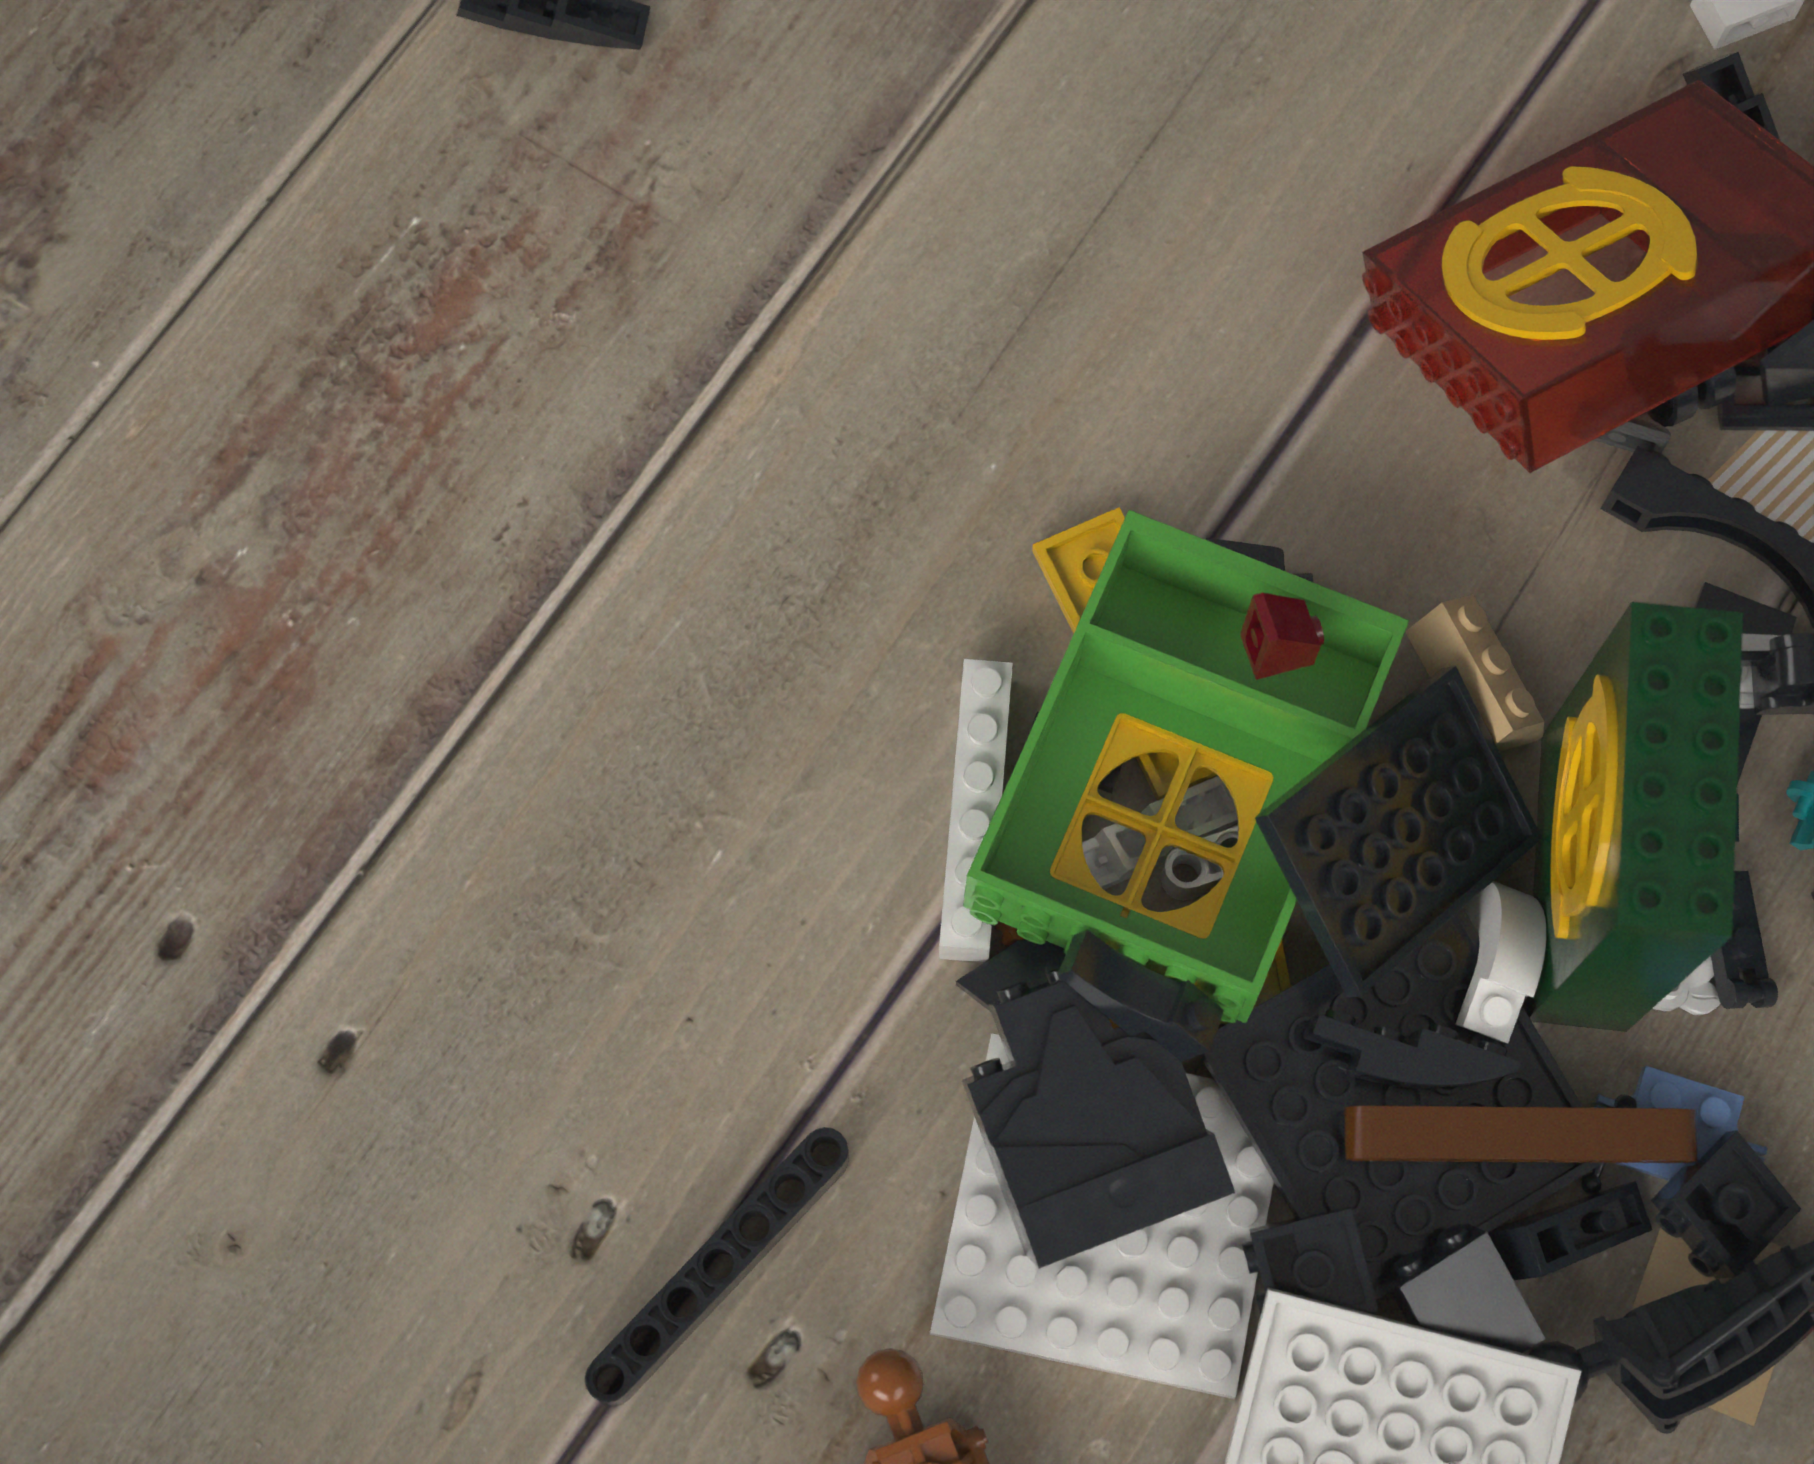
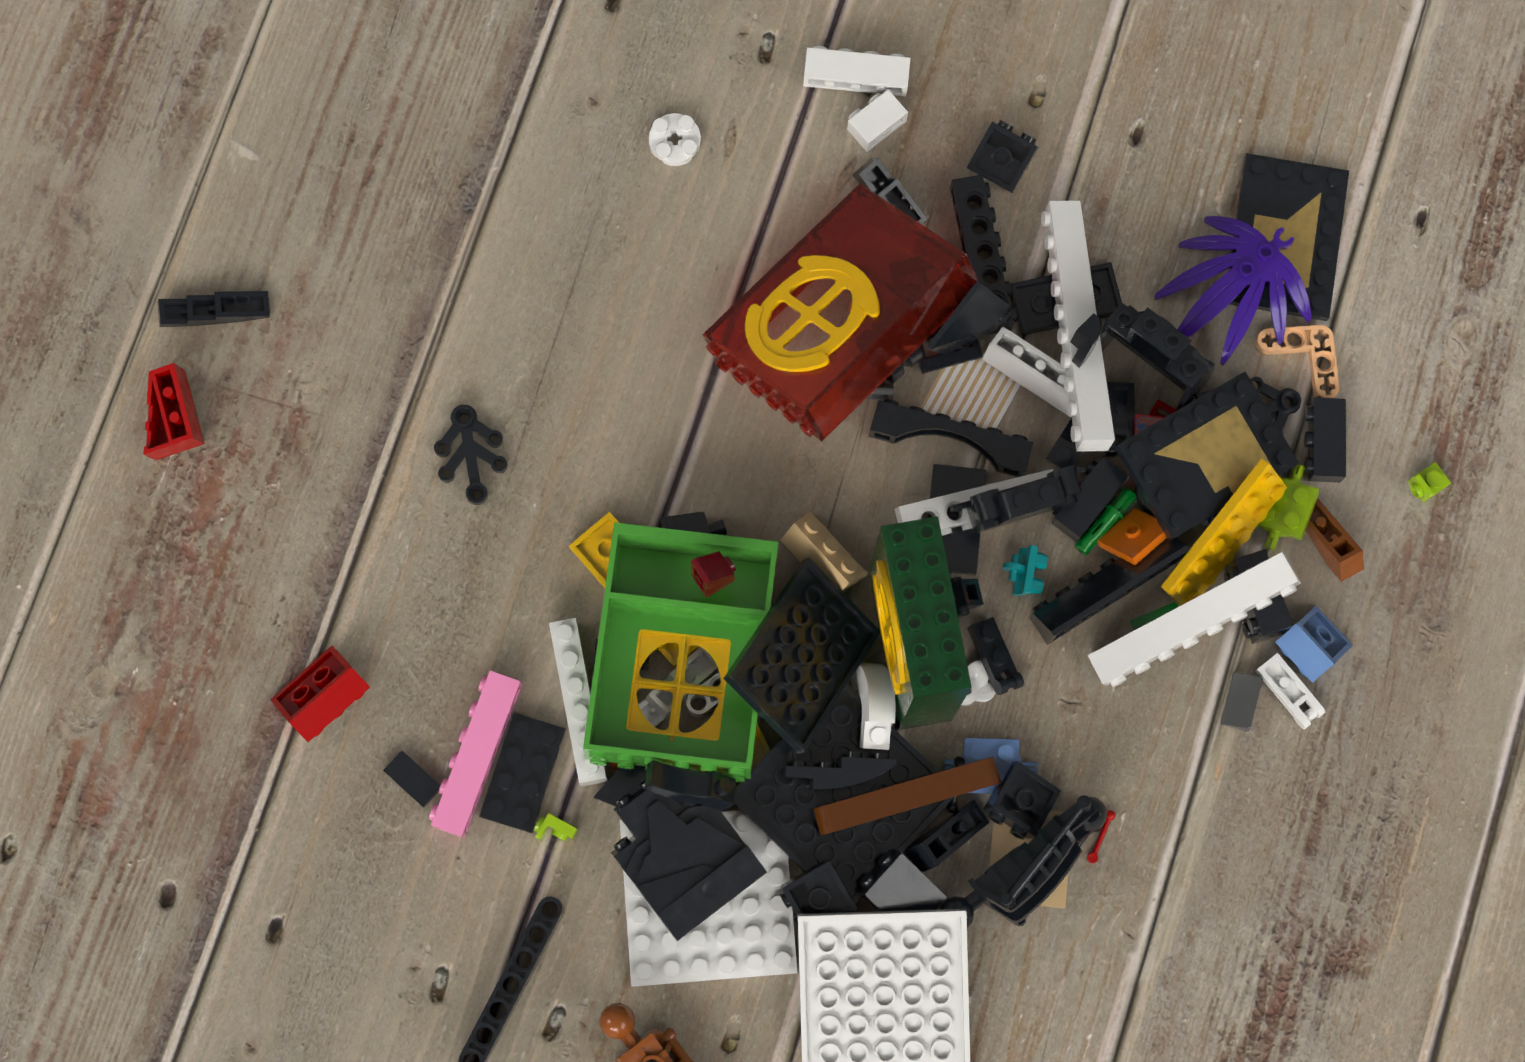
camera: 20 degrees left, 5 degrees up
none -> red wedge [143,363,205,461]
none -> red slope [270,645,370,742]
none -> black tile [383,751,440,808]
none -> bright pink brick [429,671,523,839]
none -> black plant [434,405,508,505]
none -> black plate [479,713,566,834]
none -> lime bracket [534,813,579,841]

